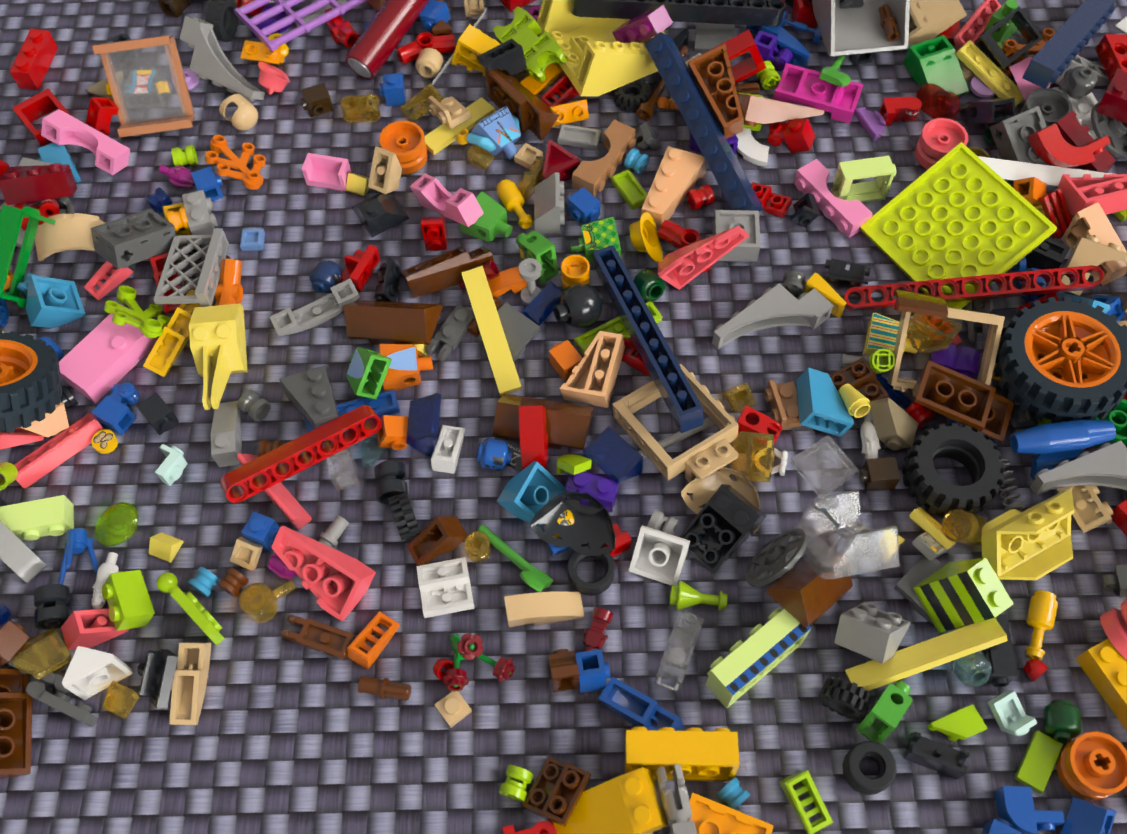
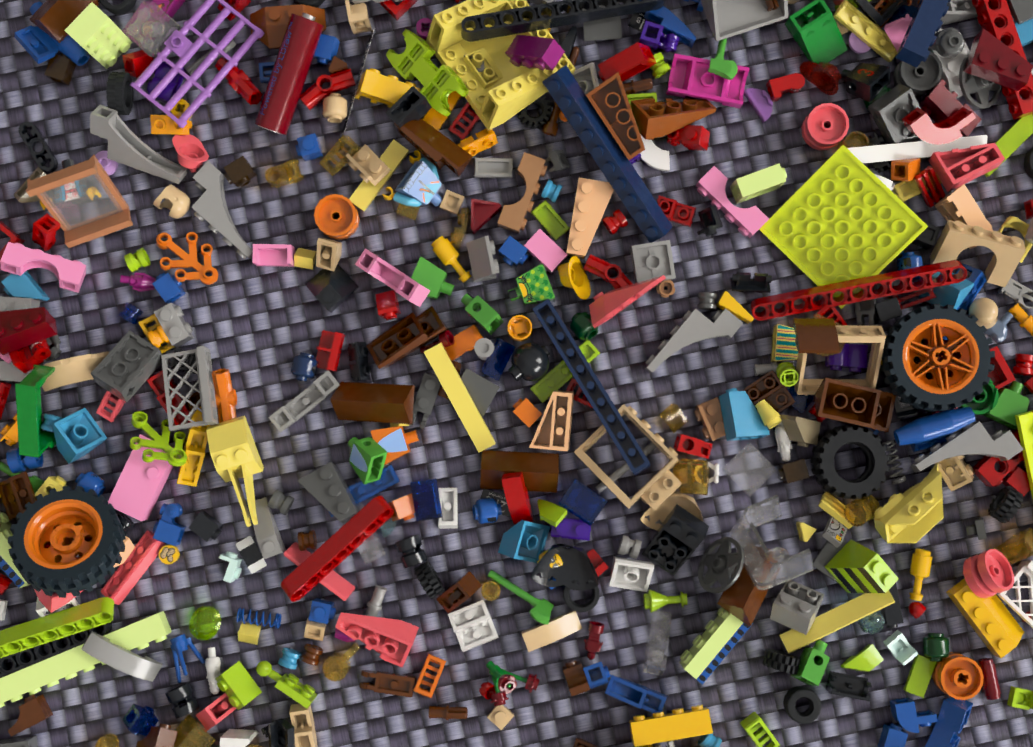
camera: 10 degrees left, 25 degrees up
medium blue tile [240,229,265,251] -> none
none -> light grey arch [191,161,253,260]
none -> sticker [236,536,267,574]
none -> blue piece [236,607,282,629]
none -> bright pink panel [524,229,568,274]
none -> medium nougat plate [656,280,675,298]

